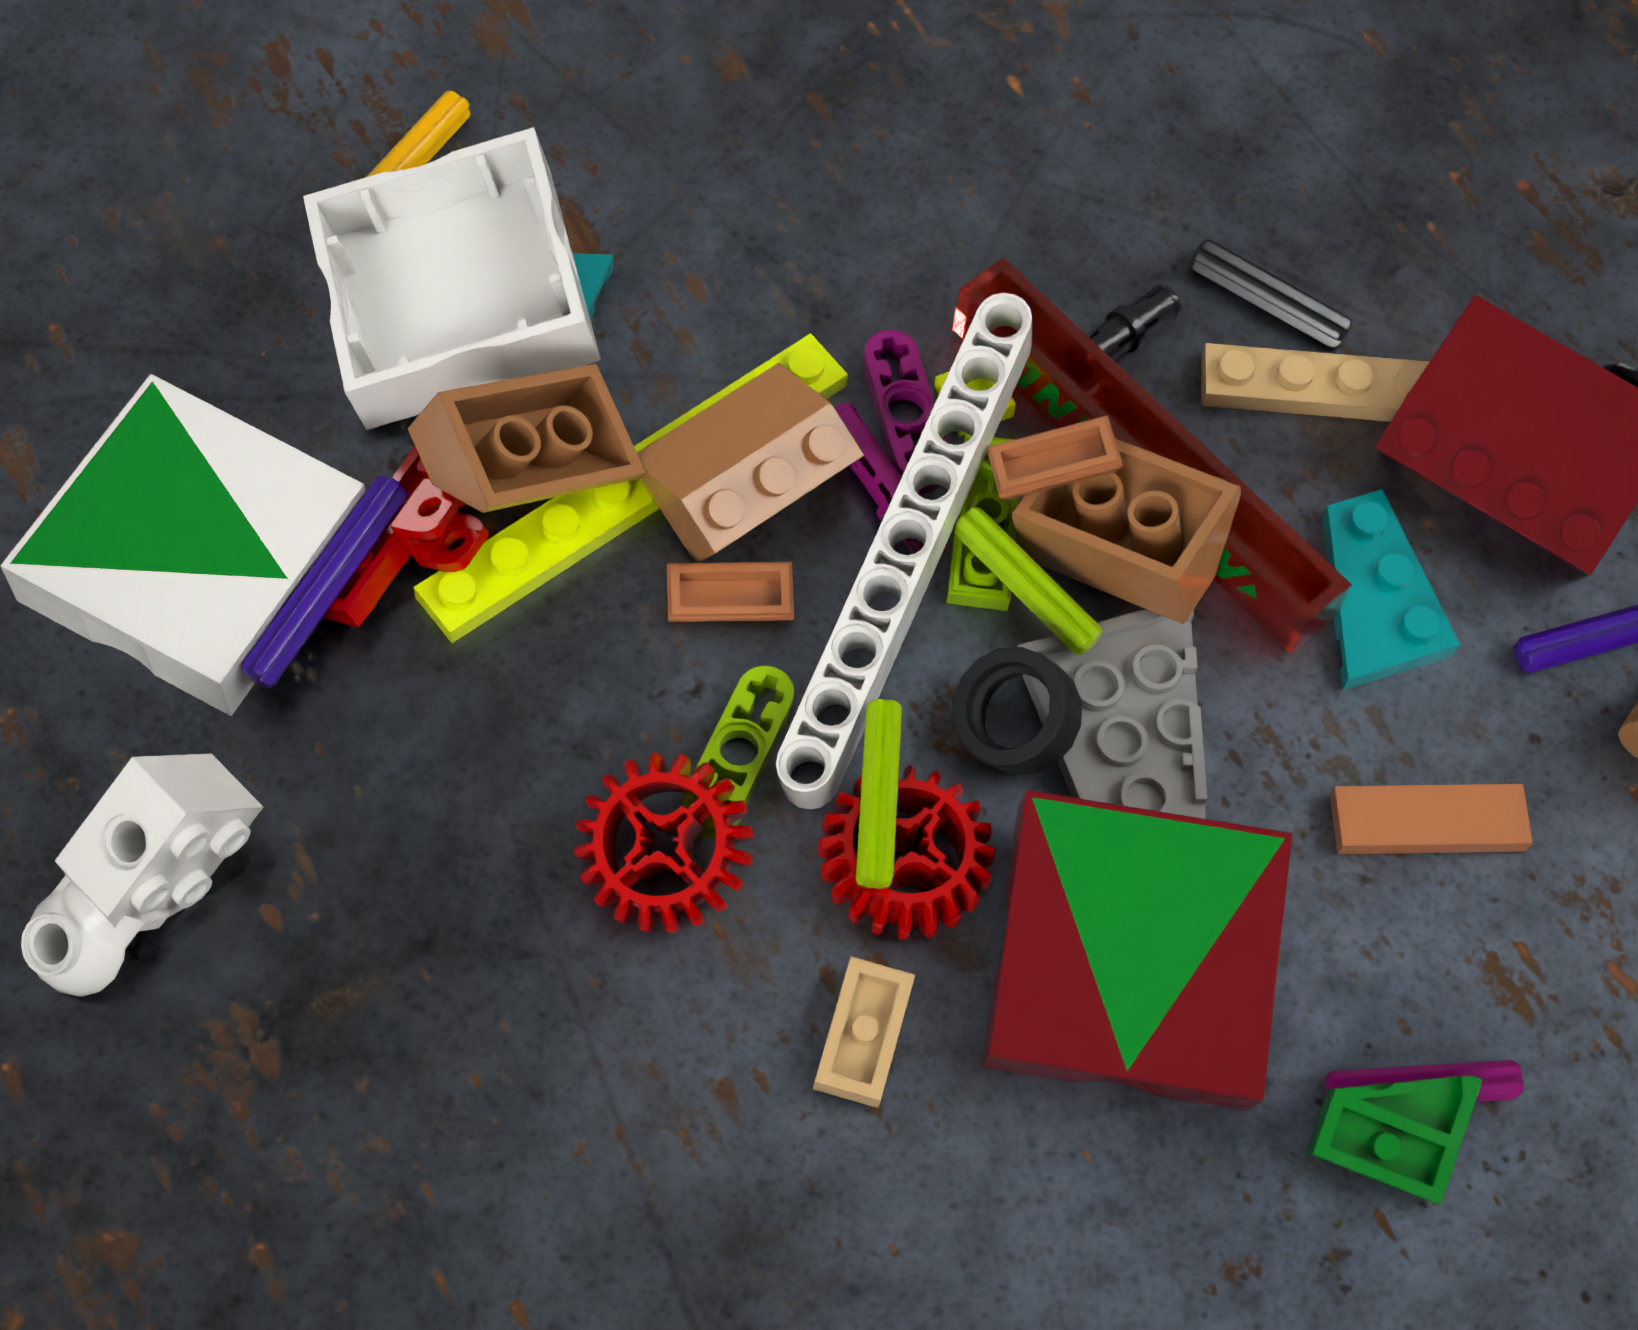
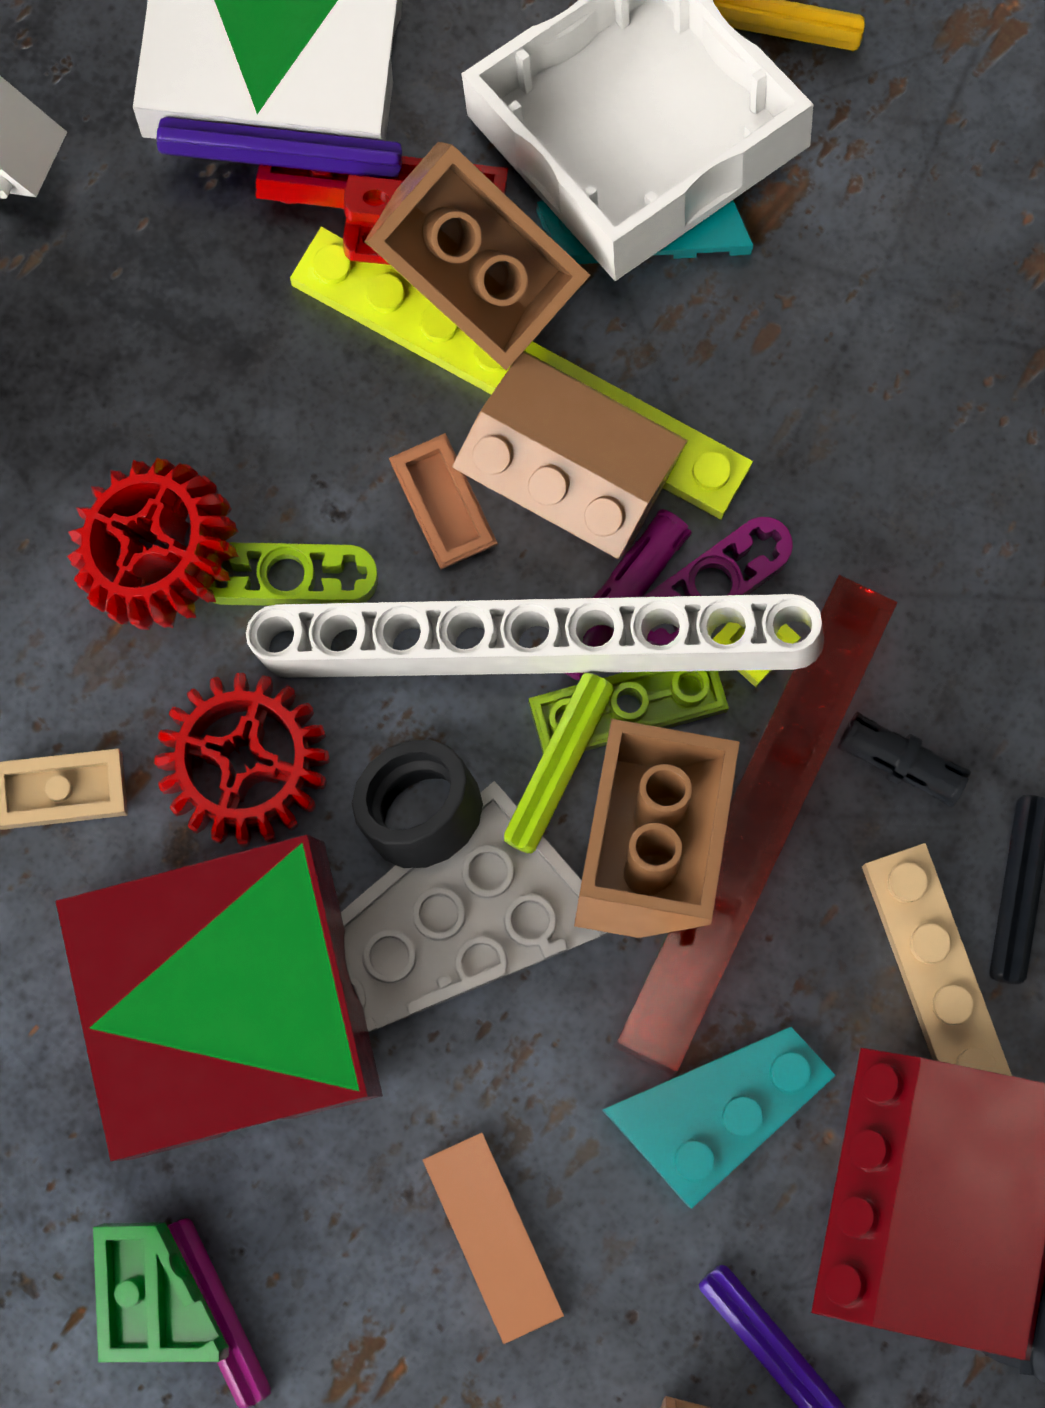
camera: 70 degrees right, 15 degrees up
lime axle [856,699,902,889] -> none
nougat tile [986,415,1123,500] -> none

